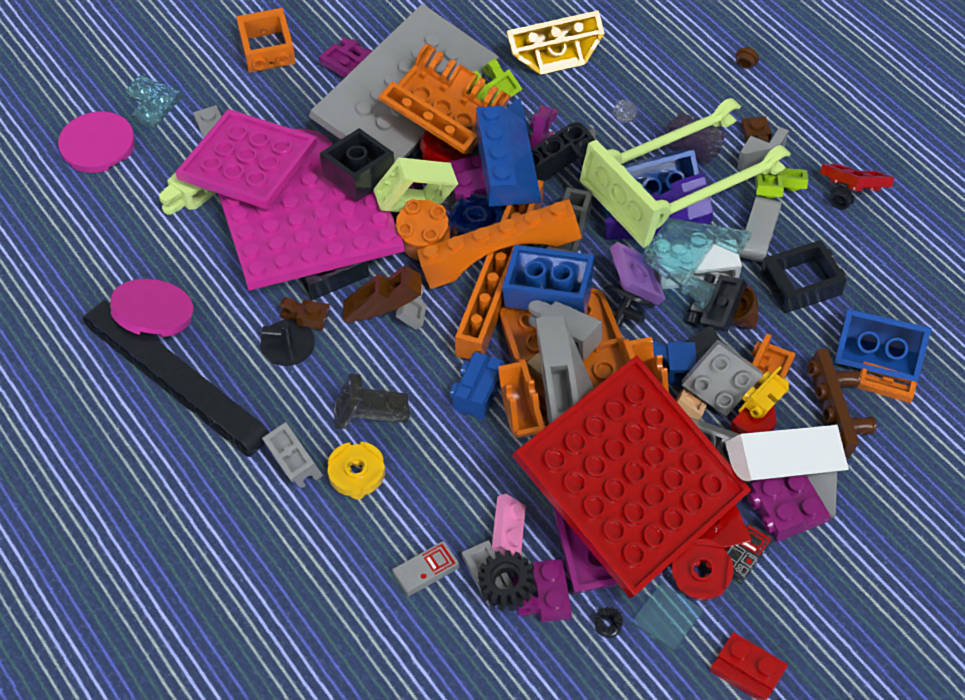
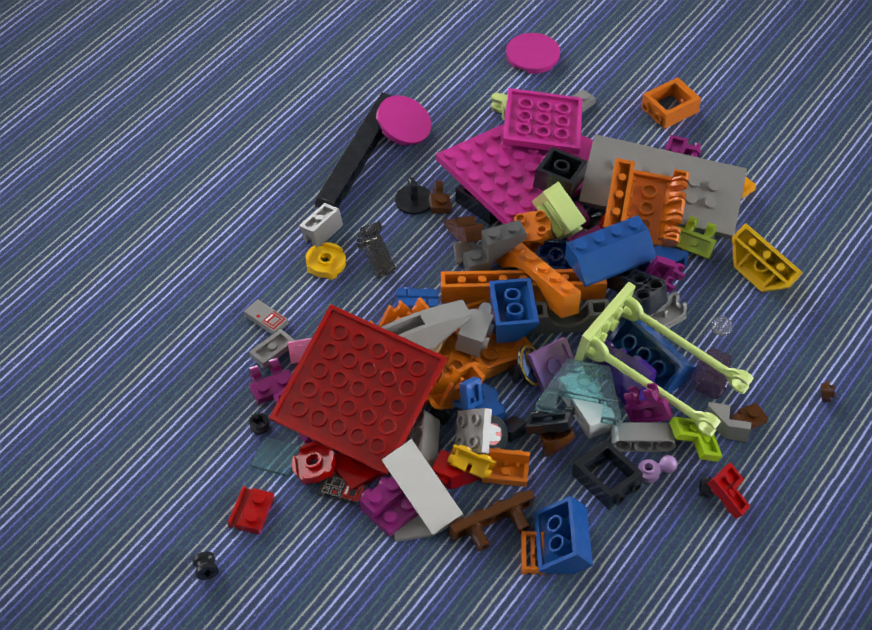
camera: 70 degrees right, 5 degrees down
clear light blue plate [126,75,181,130] -> none
black tyre [478,550,536,611] -> none
light nougat plate [676,387,707,420] -> none
none -> blue bracket [453,377,483,410]
none -> dark grey arch [463,220,527,271]
none -> magenta plate [624,383,674,423]
none -> lavender plate [638,455,677,483]

